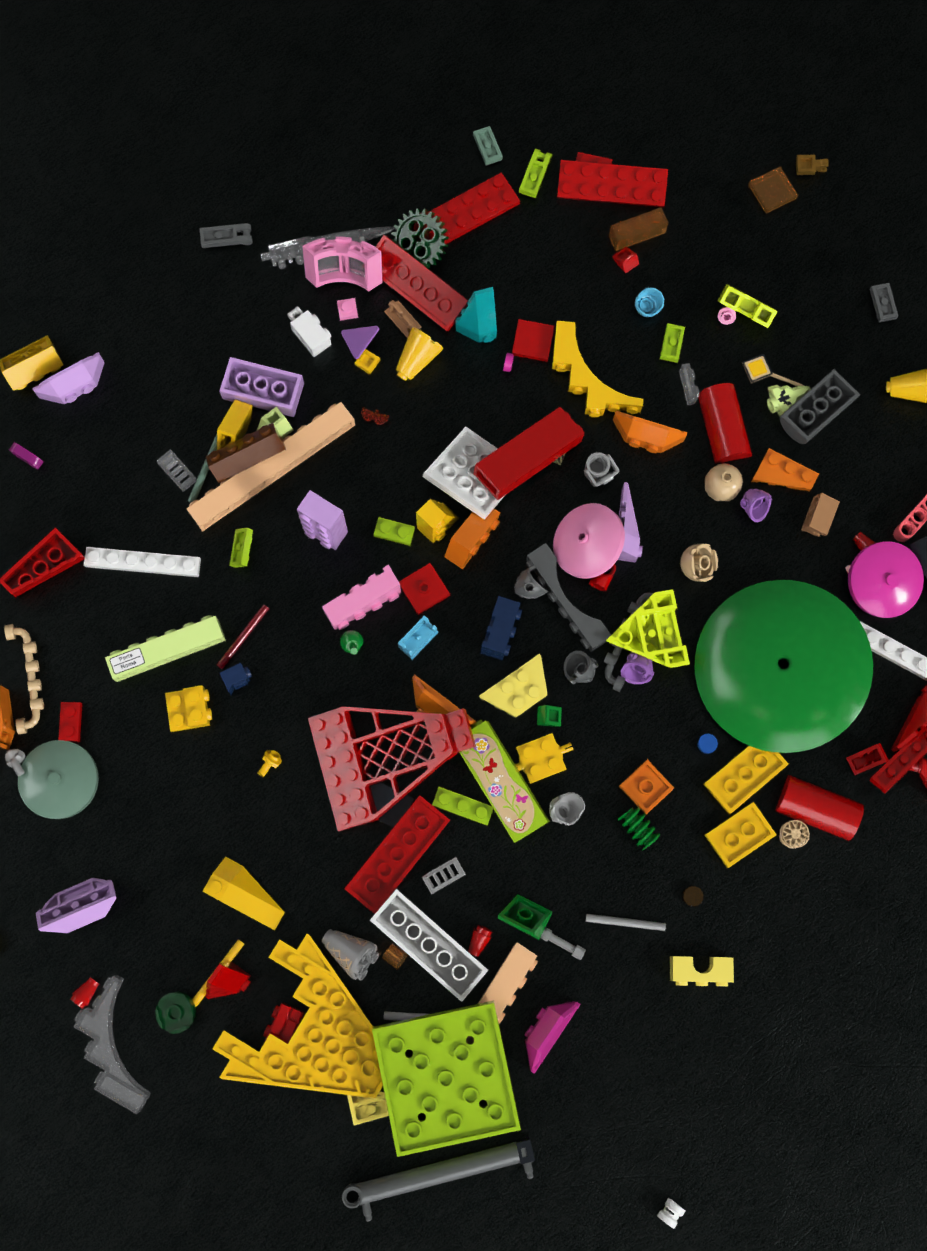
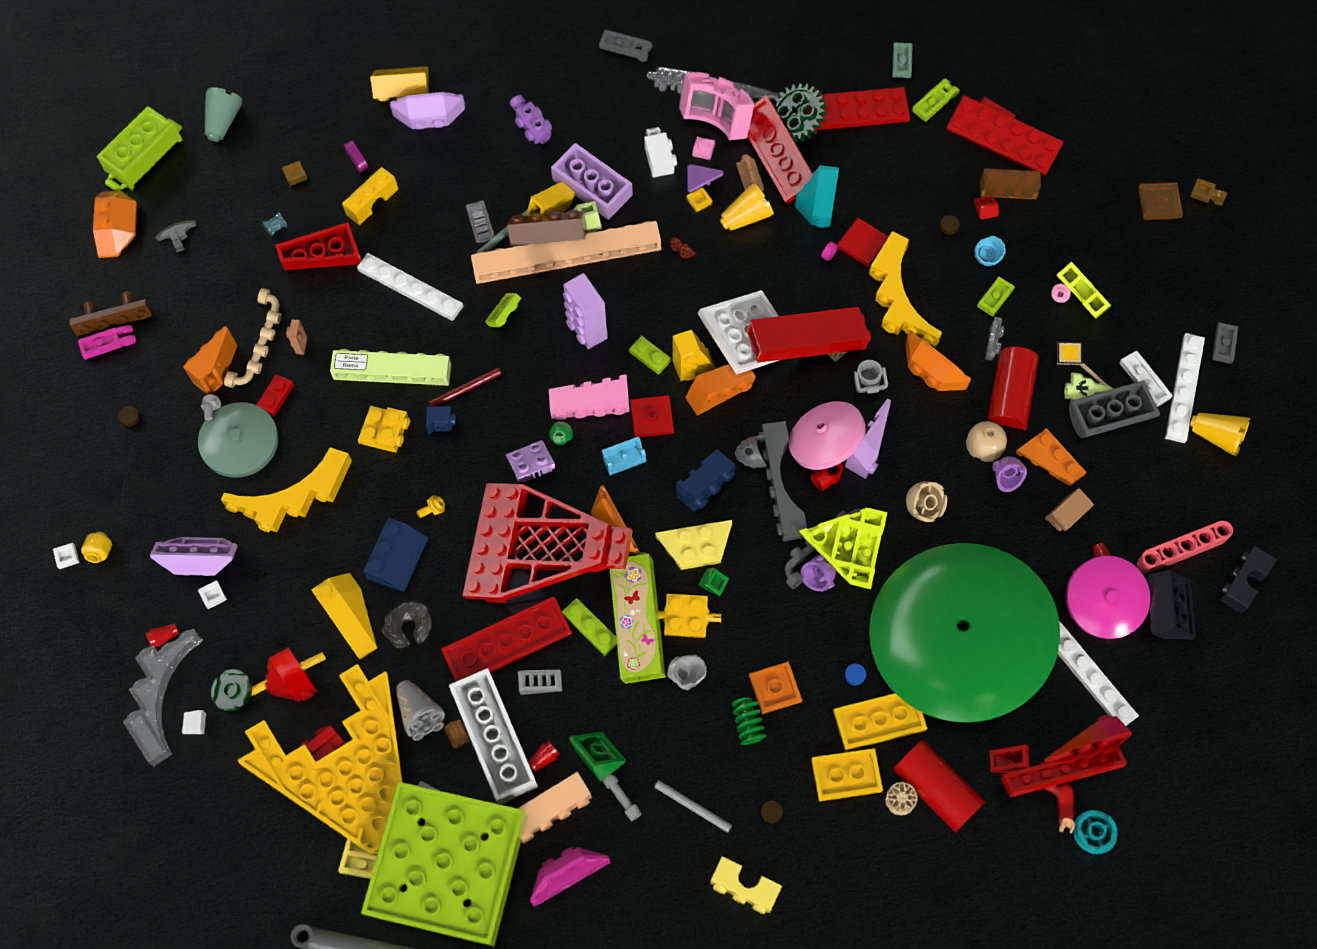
camera: 30 degrees right, 10 degrees down
dark grey helmet [564,651,598,684] -> none
none -> white slope [182,710,206,734]
none -> white plate [198,580,227,609]
none -> yellow arch [221,448,352,532]
none -> nougat plate [287,320,307,355]
none -> yellow arch [342,167,398,225]
none -> dark blue slope [363,518,428,593]
none -> clear smoke piece [382,601,432,648]
none -> lavender hinge [506,440,555,483]
none -> medium lavender brick [510,95,552,144]
none -> dark brown piece [940,215,960,235]
none -> white plate [1120,351,1173,407]
none -> white plate [1165,333,1205,443]

